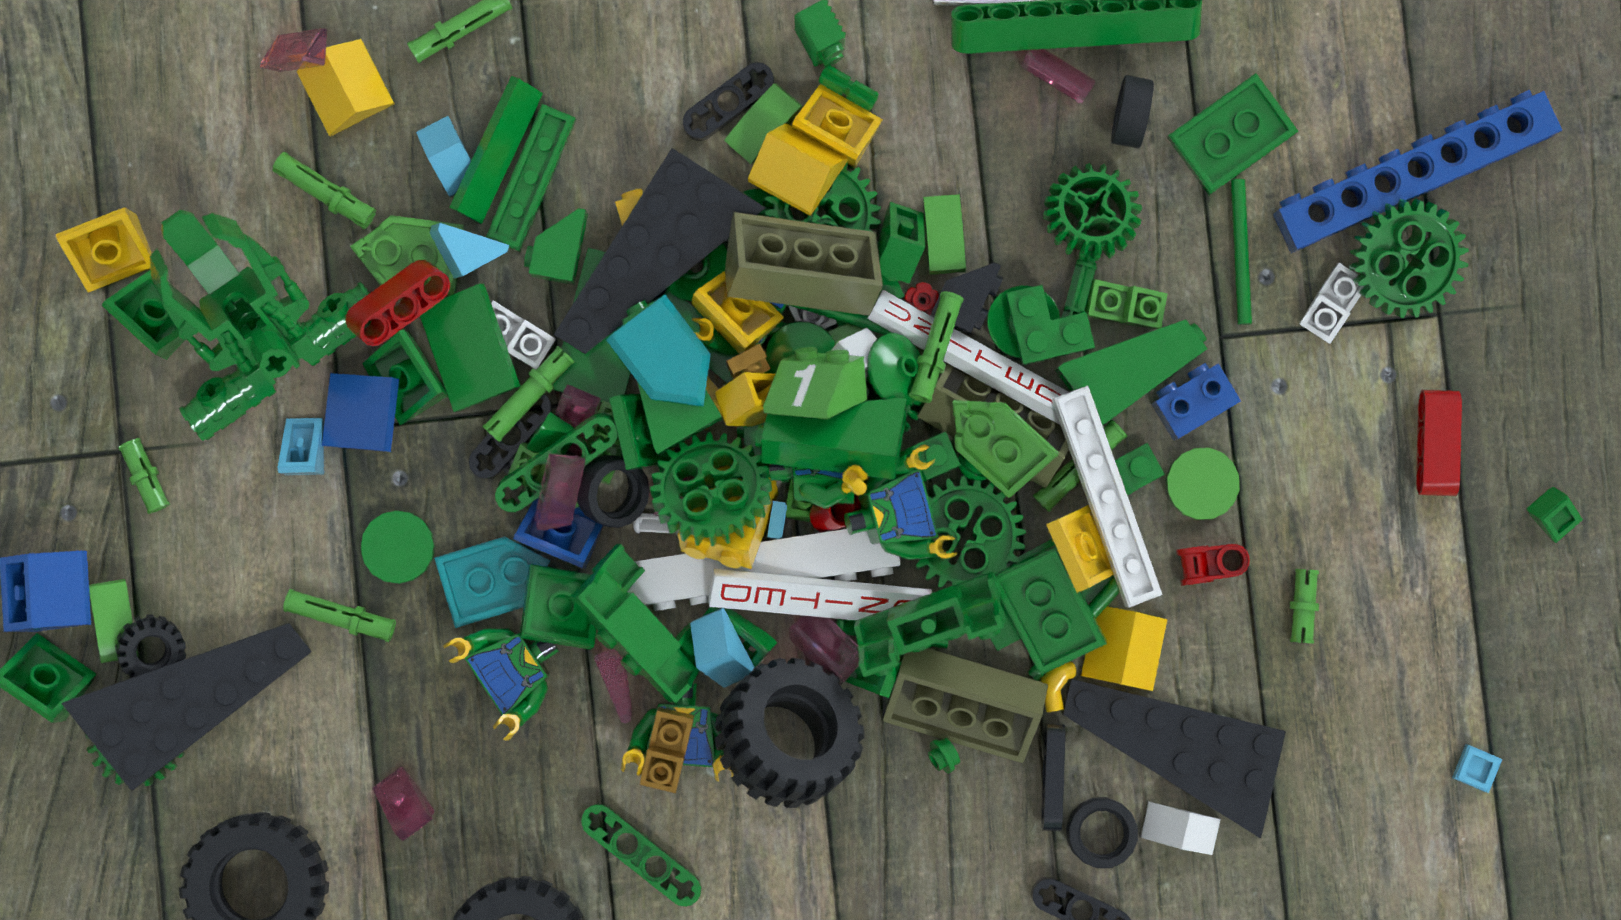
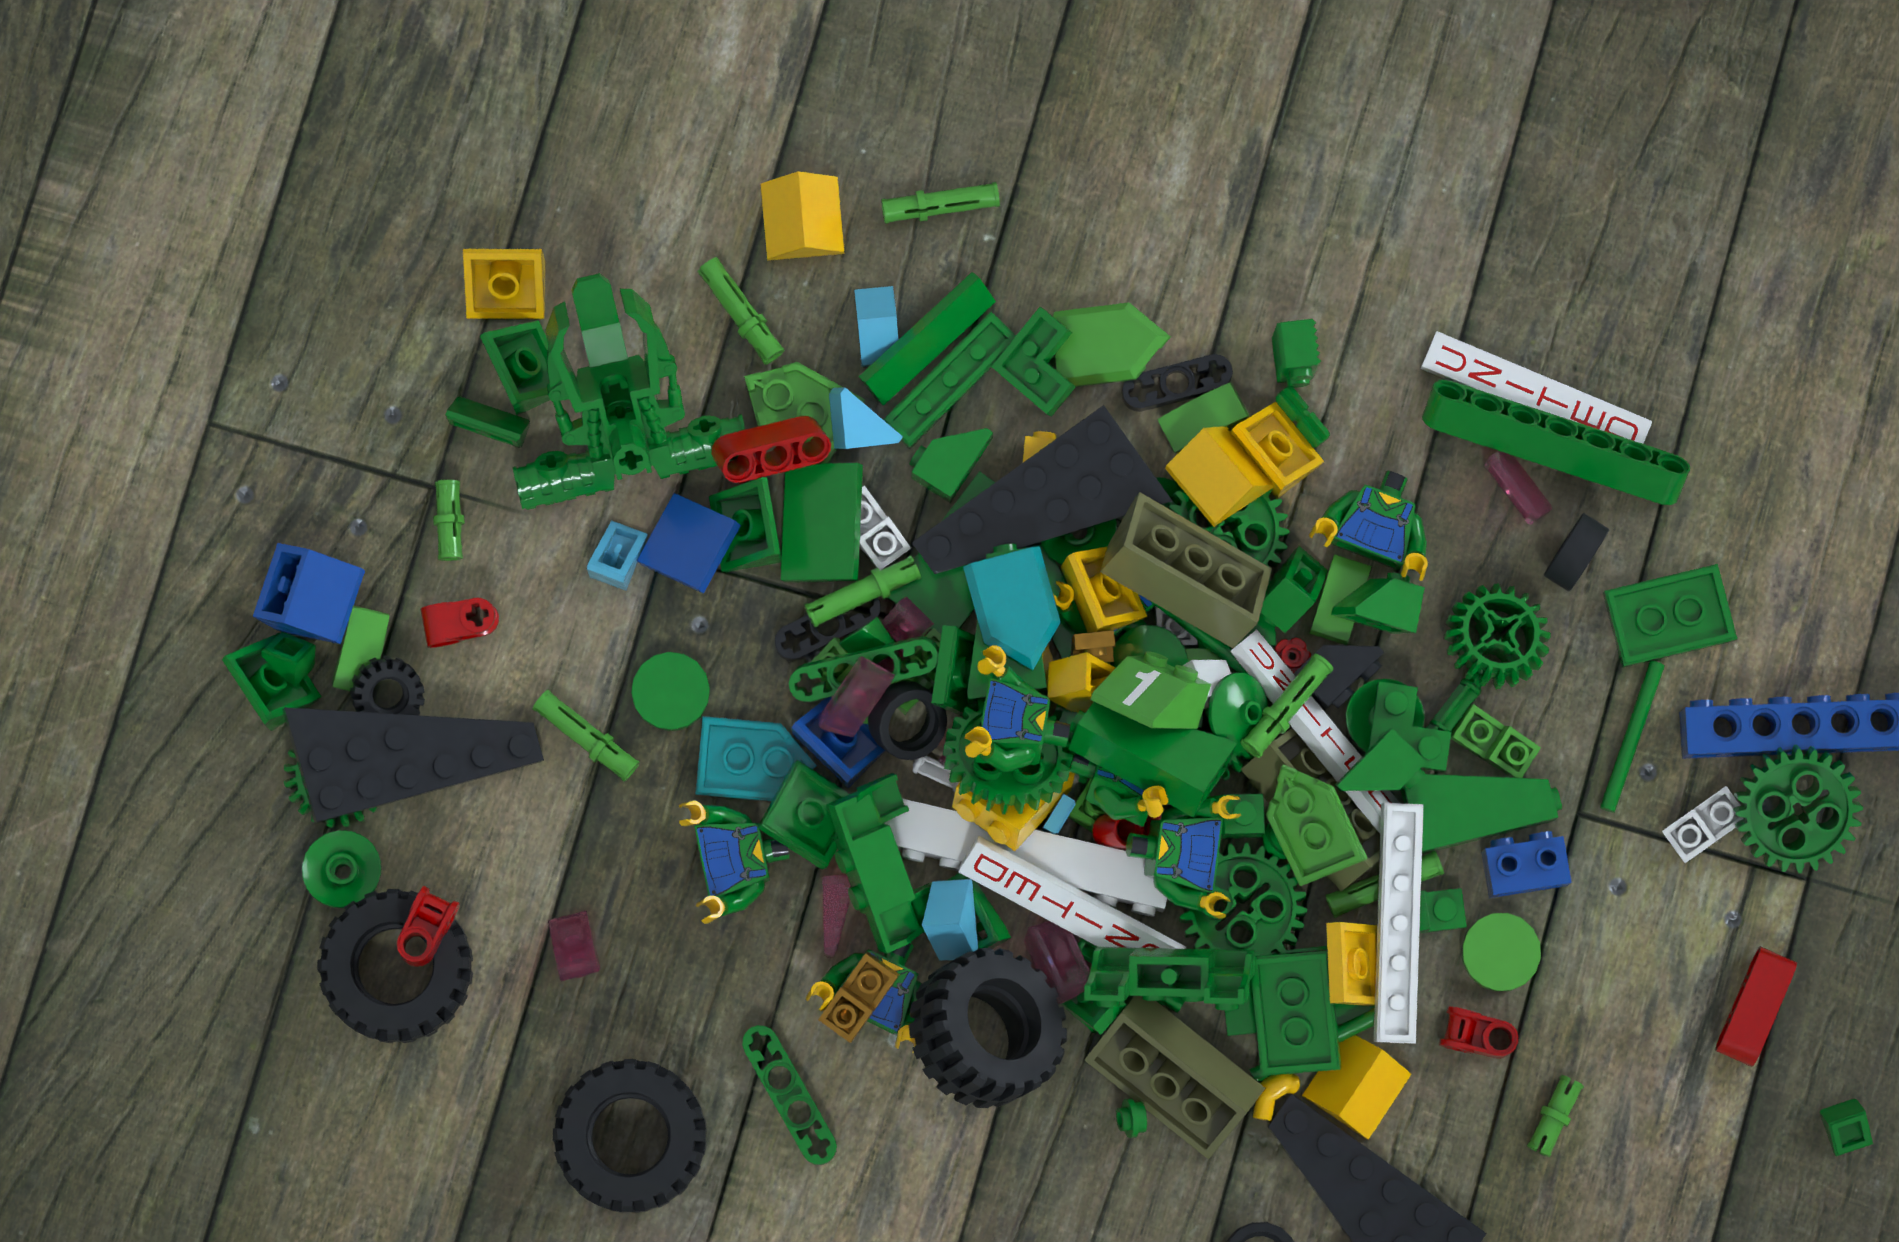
camera: 25 degrees right, 5 degrees down
clear pink slope [260,28,327,72] -> none
black beam [1041,724,1065,831] -> none
none -> green slope [261,632,316,686]
none -> green dish [302,830,382,908]
none -> red piece [397,886,460,967]
none -> red piece [420,598,499,648]
none -> green slope [445,397,530,448]
none -> torso [965,645,1070,773]
none -> green plate [991,307,1076,417]
none -> bright green tile [1053,302,1171,387]
none -> torso [1309,471,1428,581]
none -> green slope [1331,573,1425,634]
none -> green slope [1334,728,1427,791]

